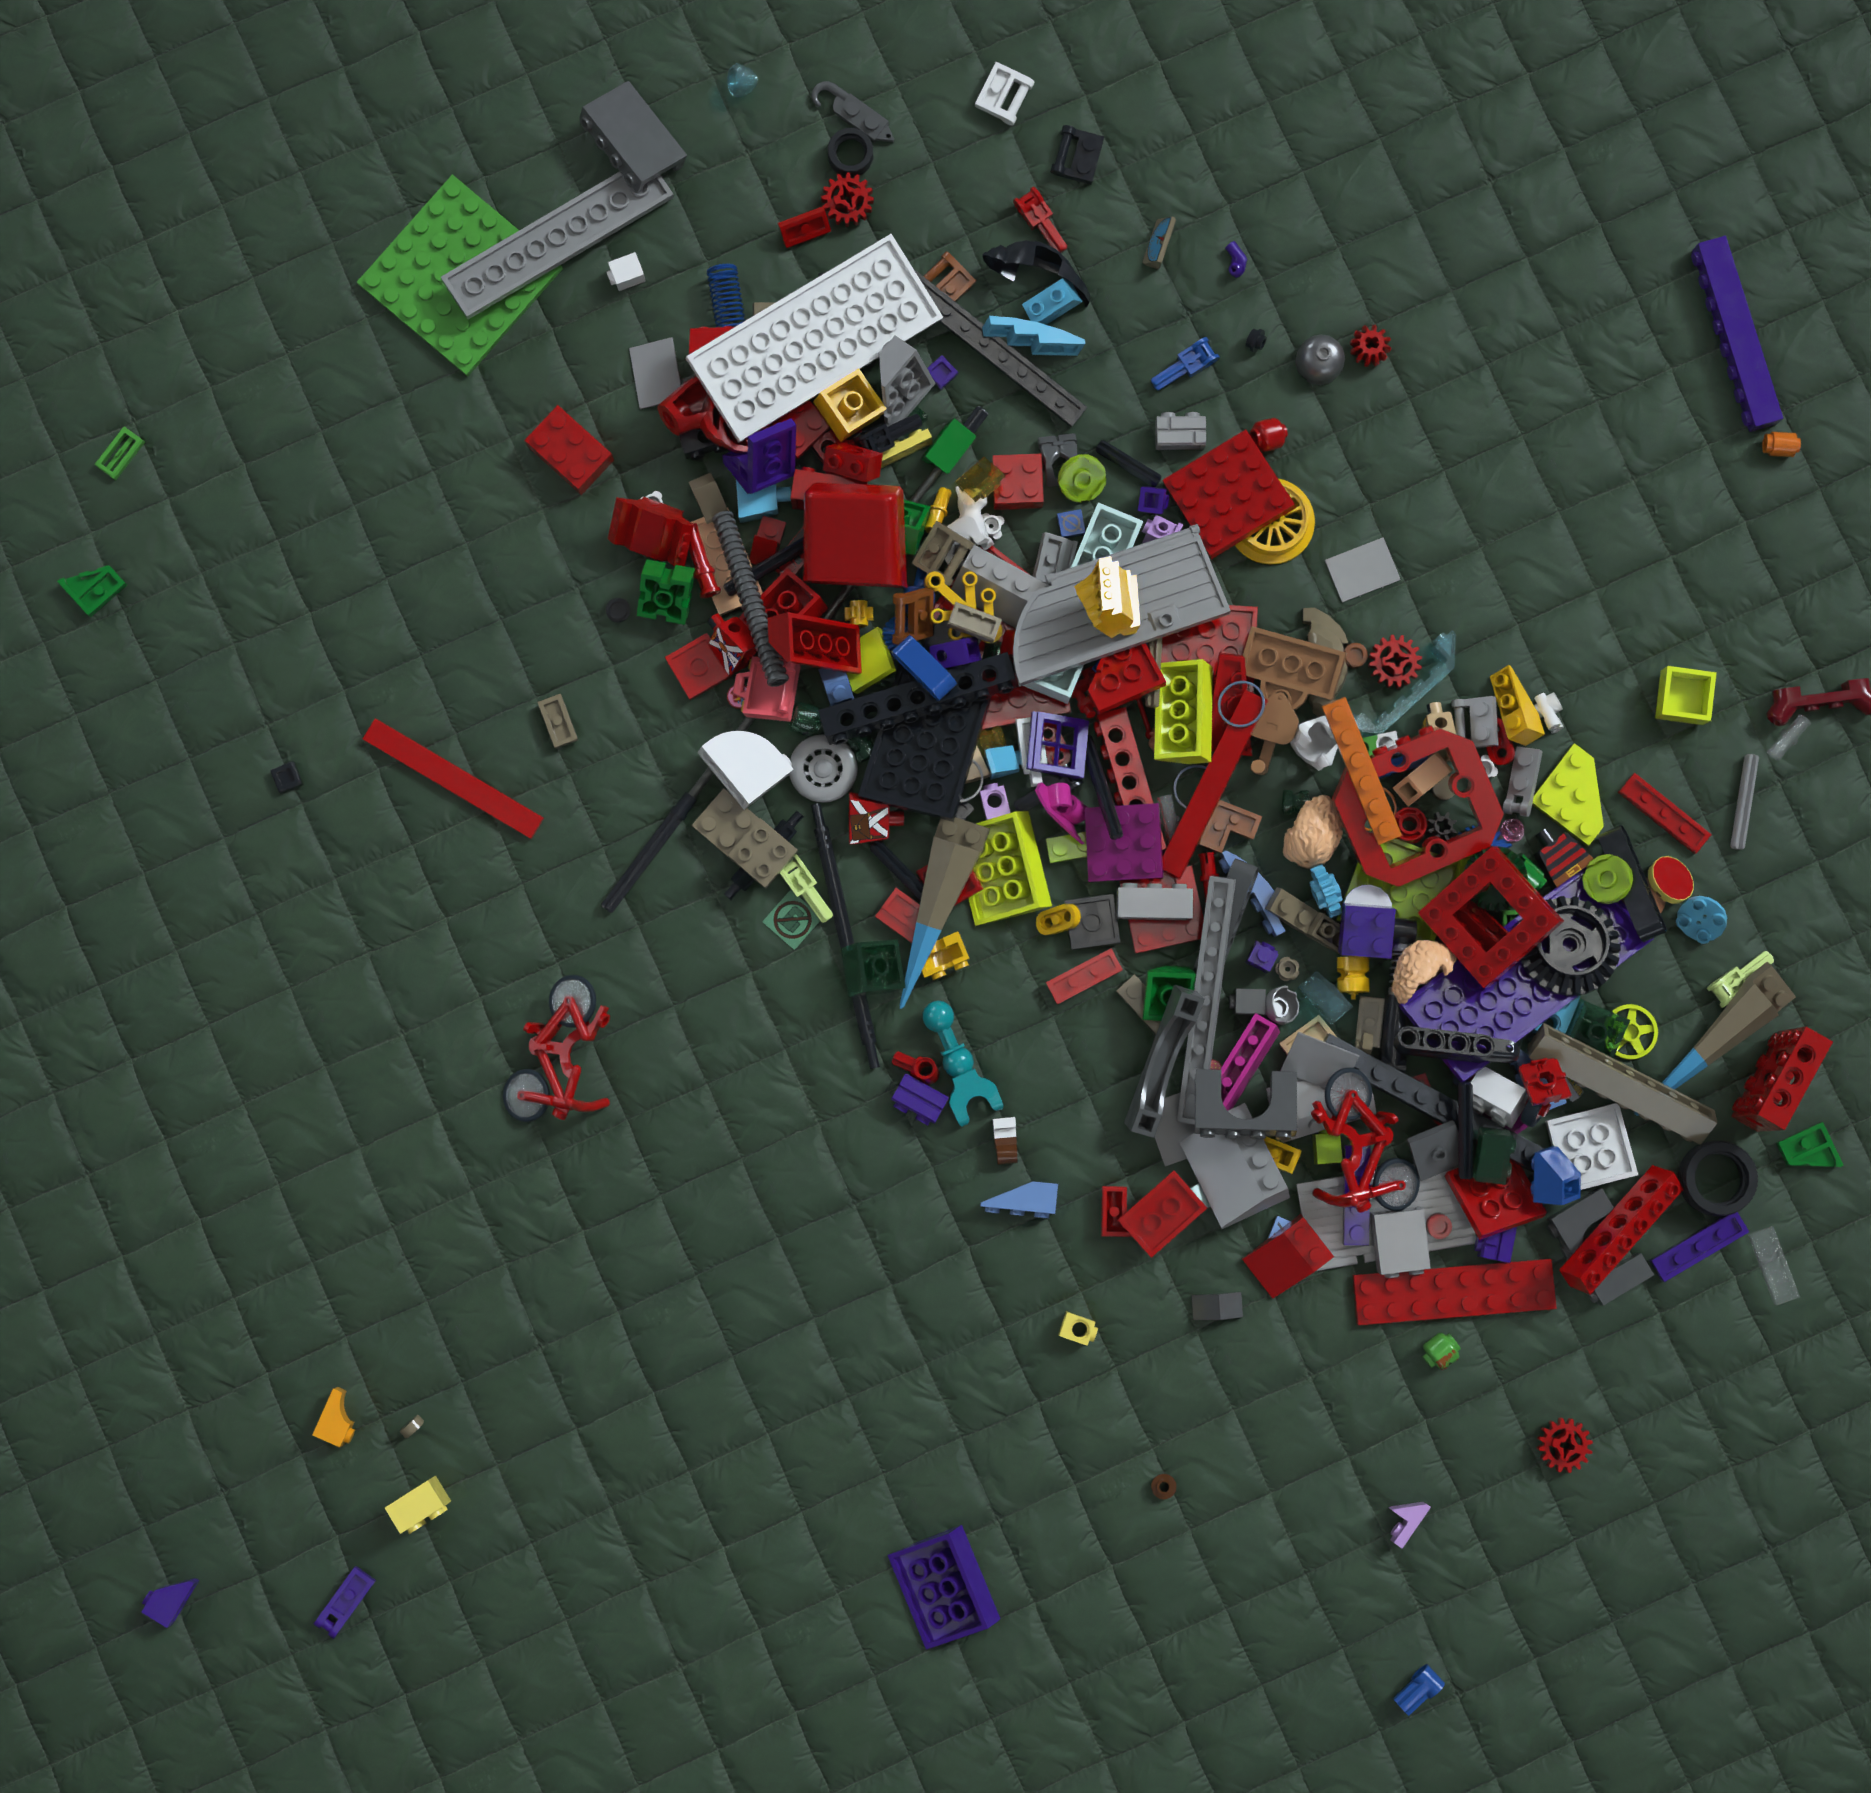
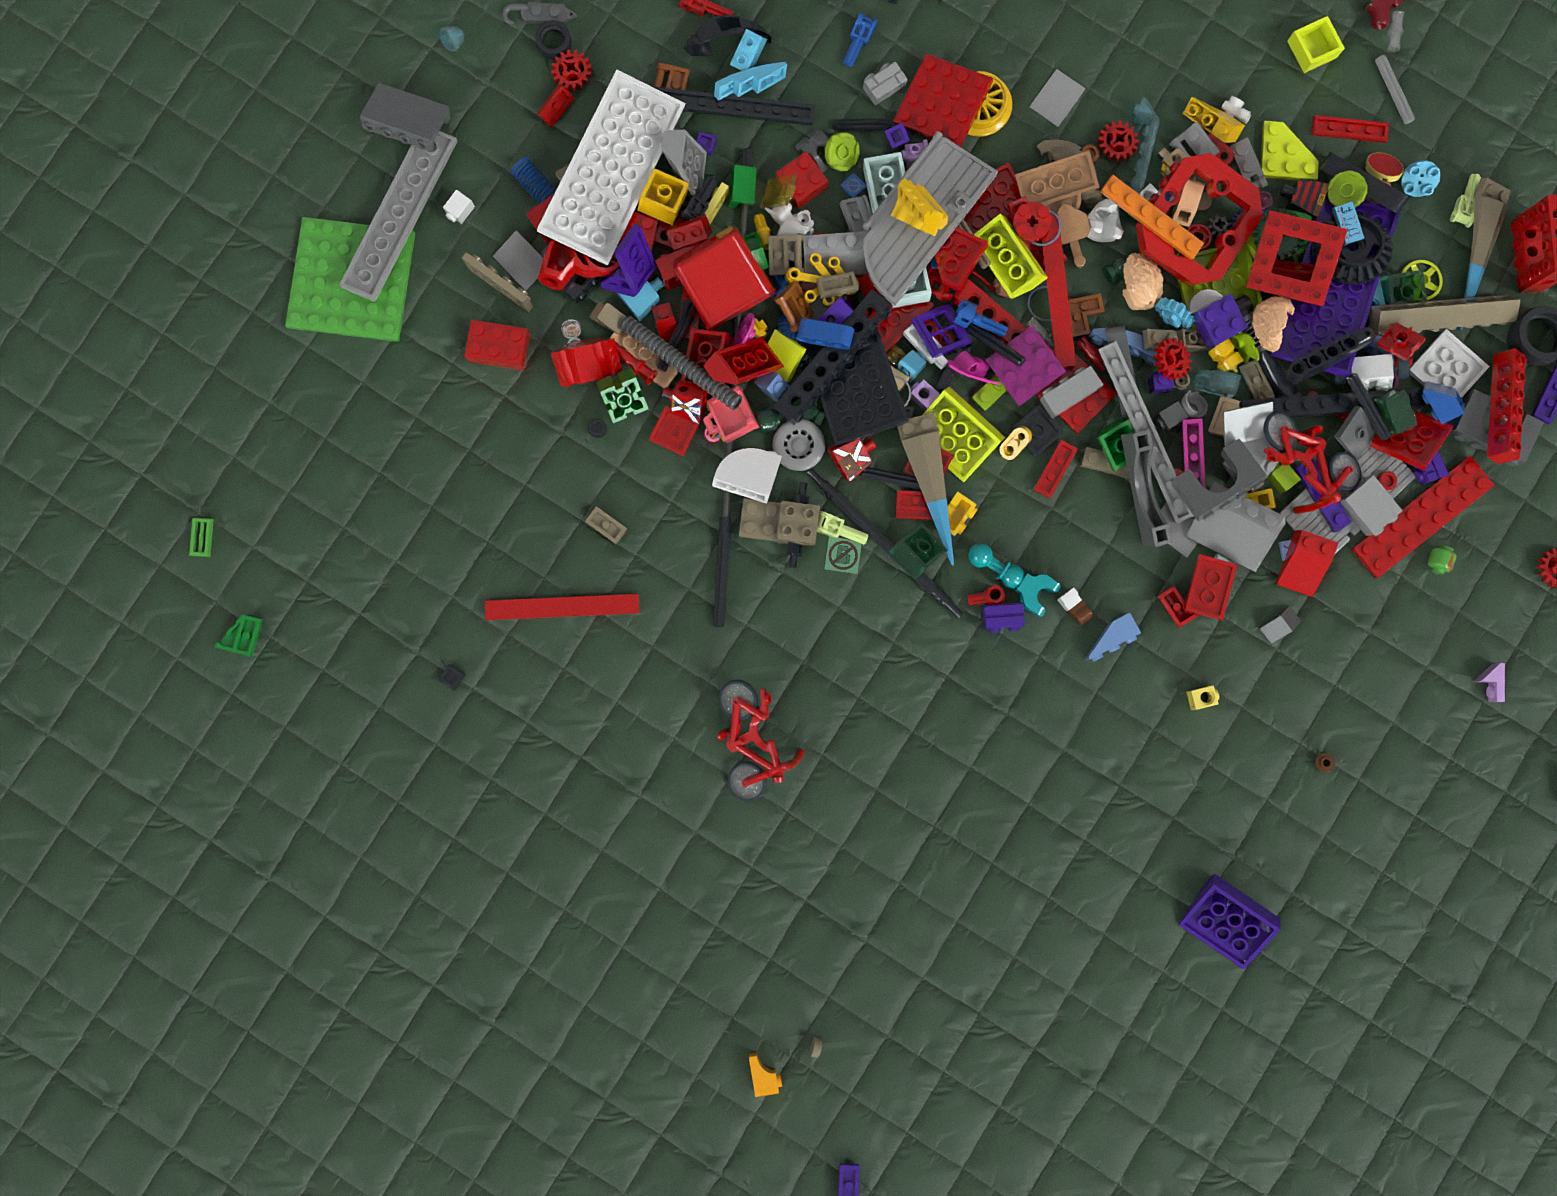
camera: 30 degrees left, 0 degrees up
light yellow brick [385,1476,451,1534] -> none
red head [1250,418,1288,452] -> none
none -> dark tan plate [462,252,533,313]
none -> clear tile [561,319,581,339]
none -> dark pink dish [733,313,756,345]
none -> blue piece [954,300,1008,337]
none -> red plate [1013,202,1052,242]
none -> red gear [1153,338,1192,380]
none -> lime plate [1231,331,1260,364]
none -> medium azure tile [1332,202,1364,245]

